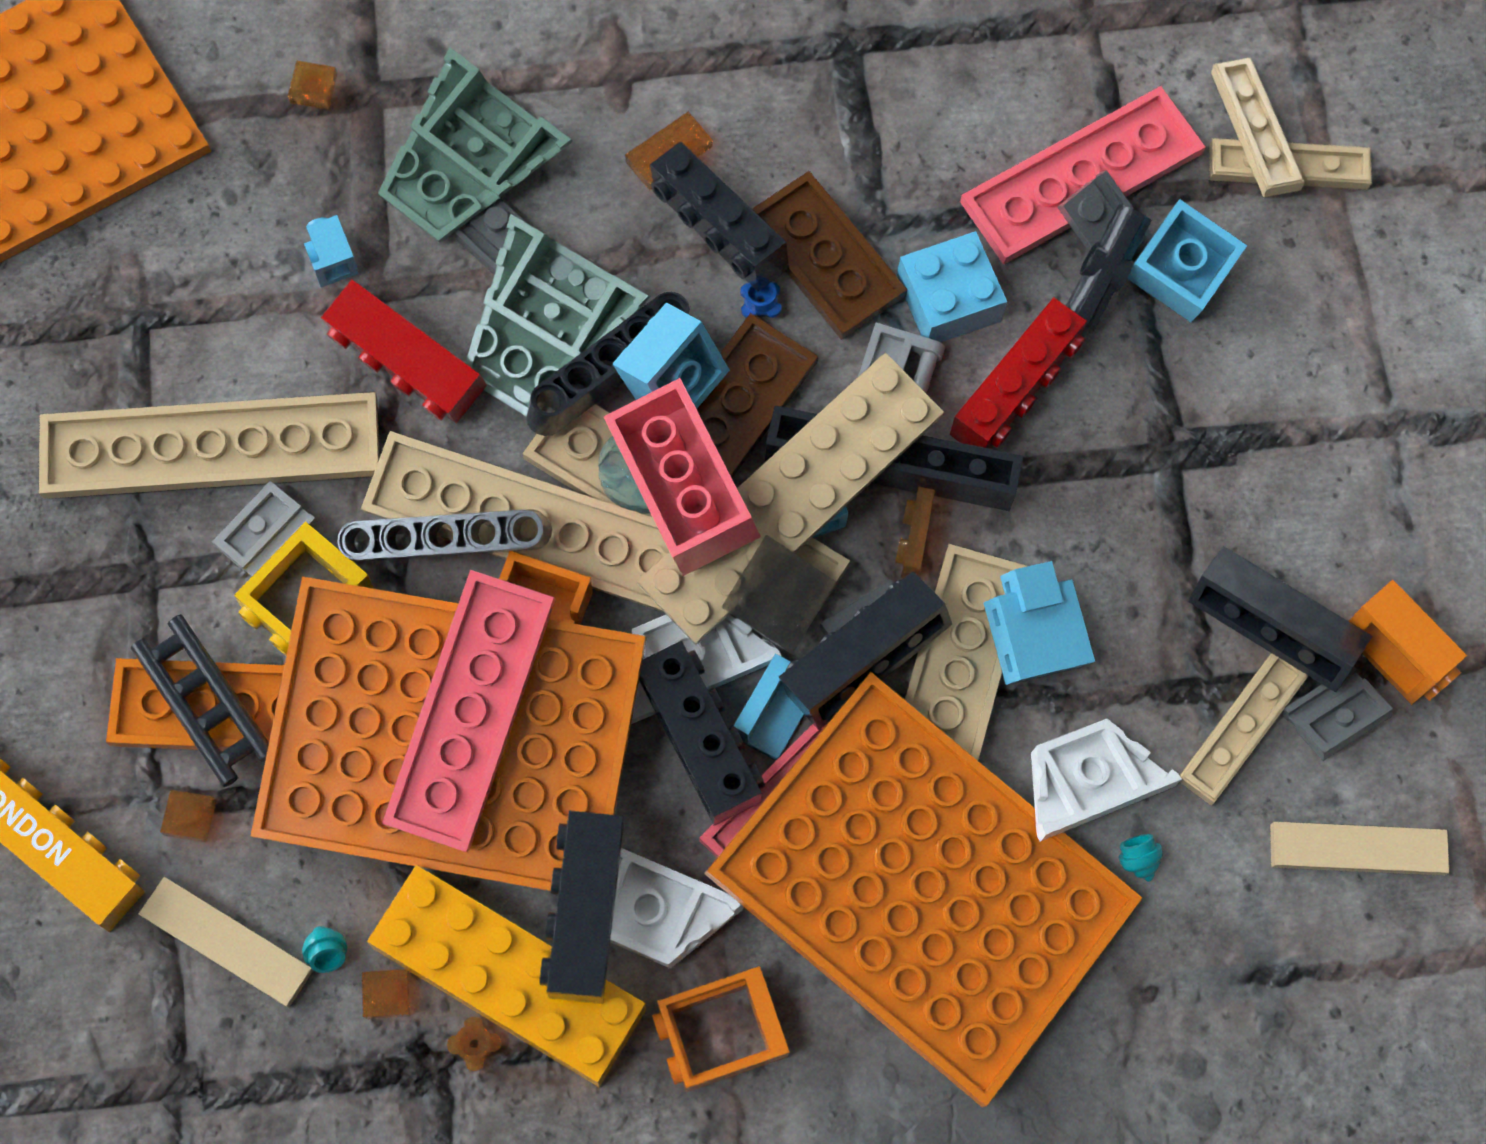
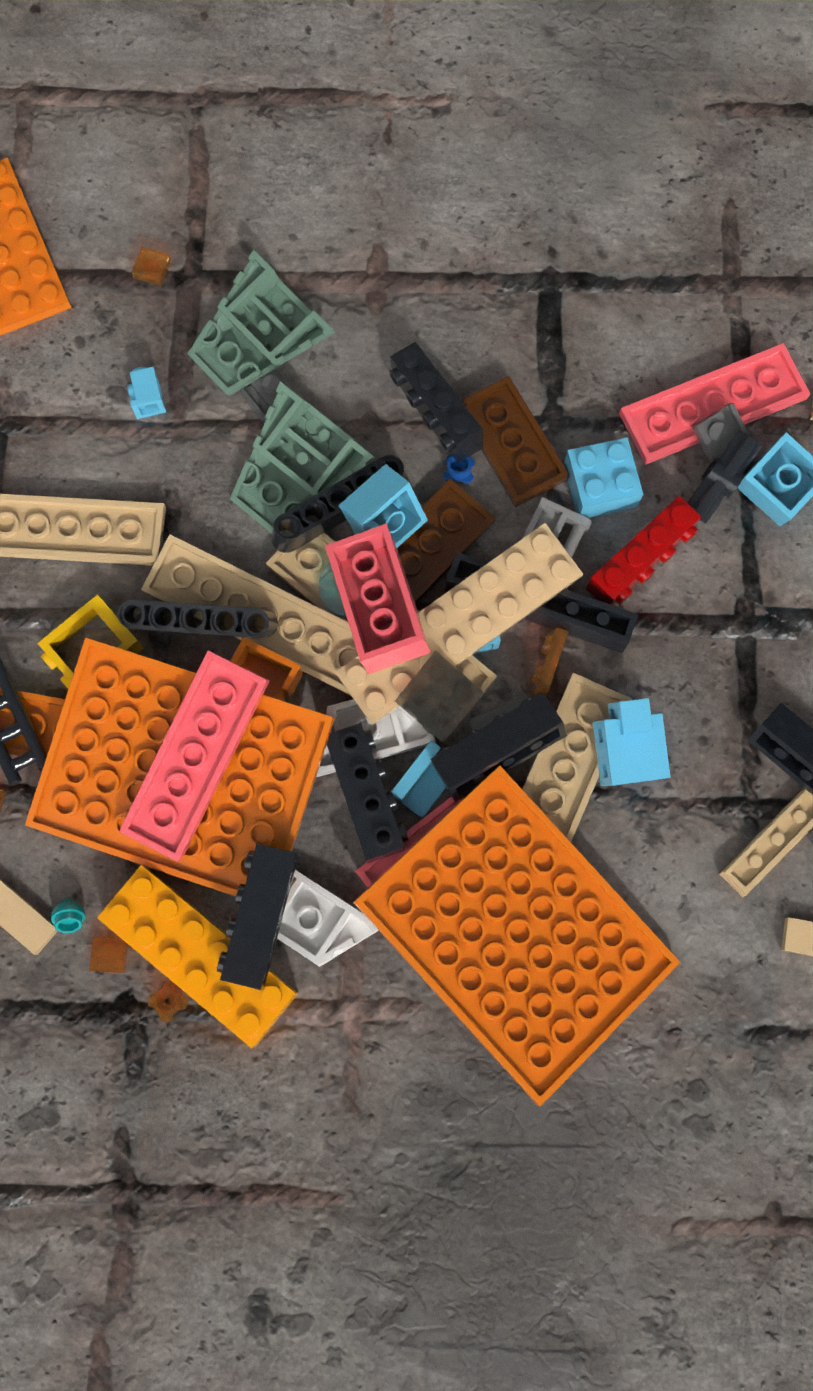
camera: 10 degrees right, 5 degrees up
light grey plate [212,481,317,576] -> none
red brick [321,279,487,424] -> none
clear orange plate [625,112,713,191] -> none
orange window [652,966,790,1093] -> none
white wing [1031,719,1182,841] -> none
teal plate [1119,834,1163,882] -> none

